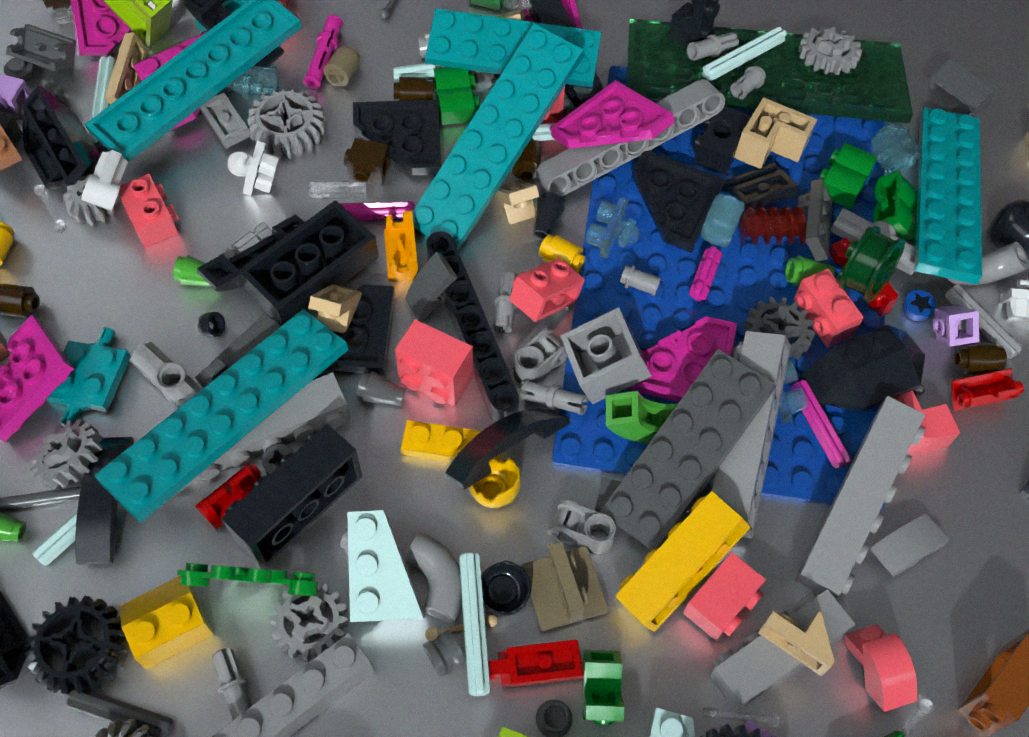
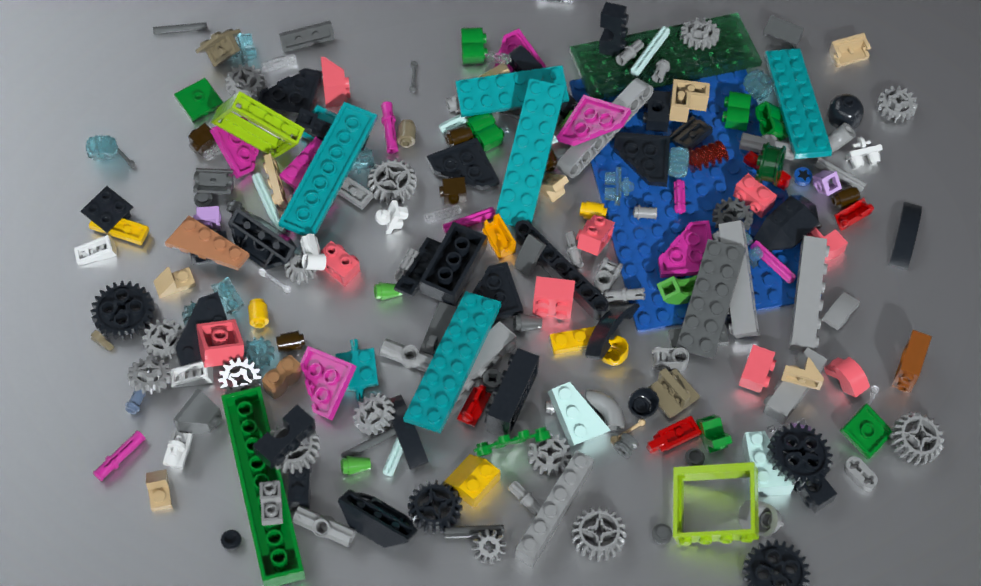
camera: 20 degrees left, 0 degrees up
black hinge [197,312,225,337] -> none
tan slope [308,284,362,333] -> none
light aqua axle [459,552,491,697] -> none
black cone [532,192,565,239] -> none
light grey brick [560,307,652,405] -> none
yellow brick [615,491,751,632] -> none
bright green cone [785,255,835,286] -> none
dark grey hinge [797,178,833,262] -> none

